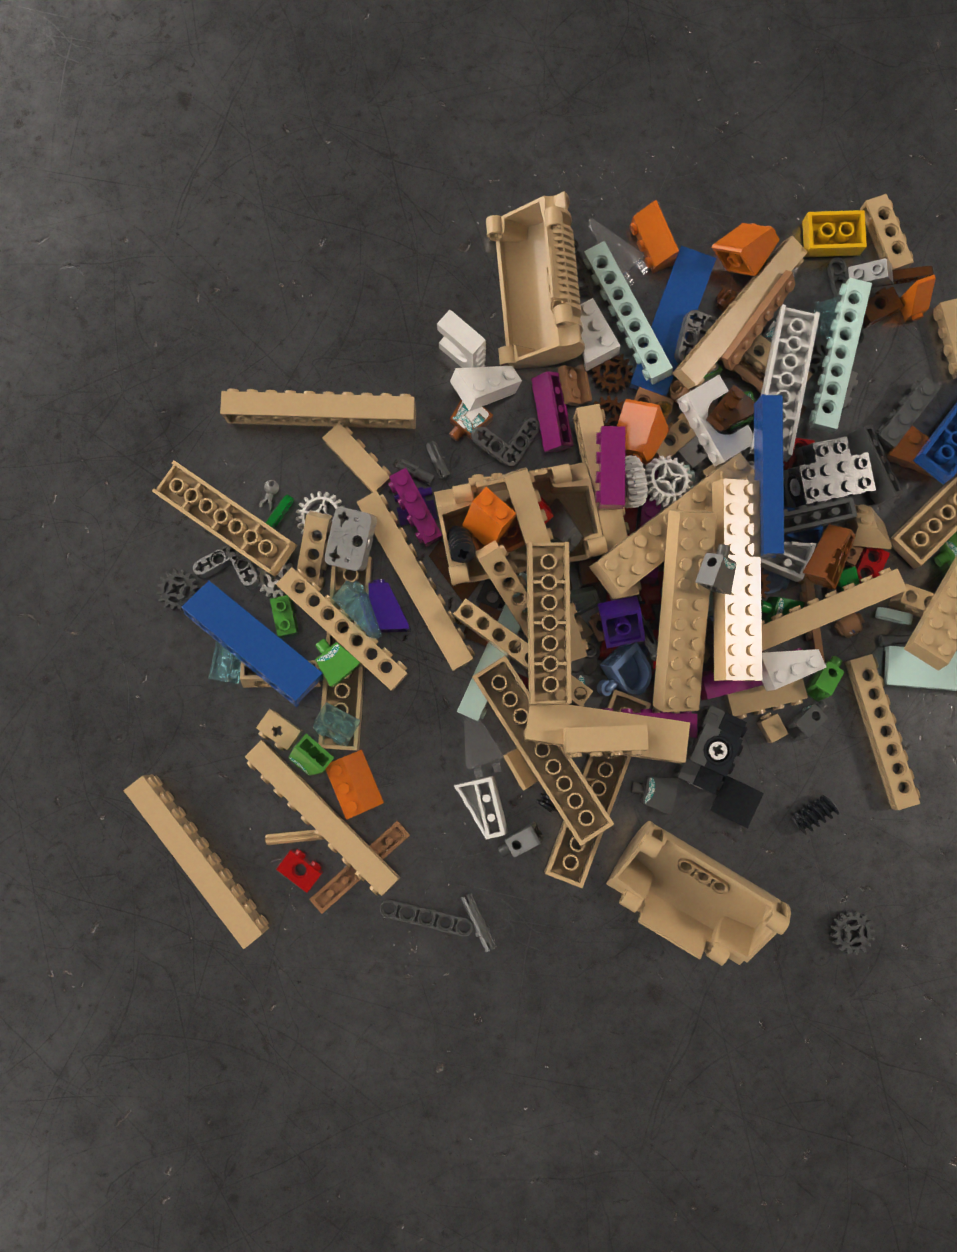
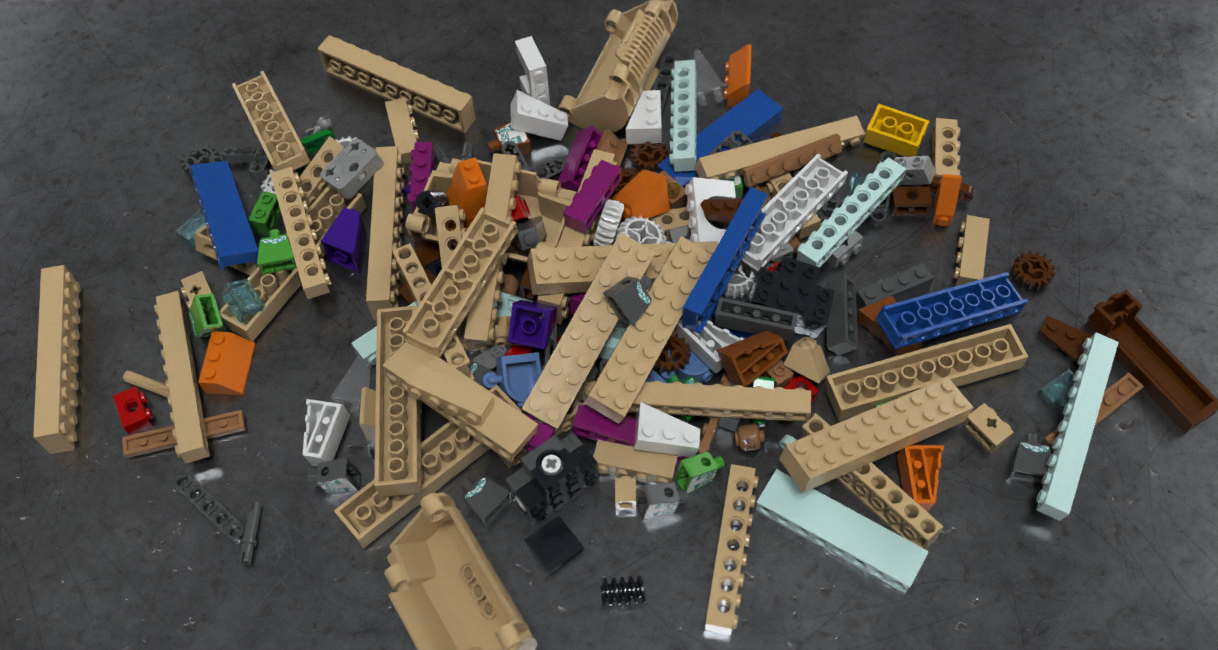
camera: 30 degrees right, 25 degrees down
clear light blue slope [332,580,382,638] -> none
orange slope [711,223,780,277] -> none

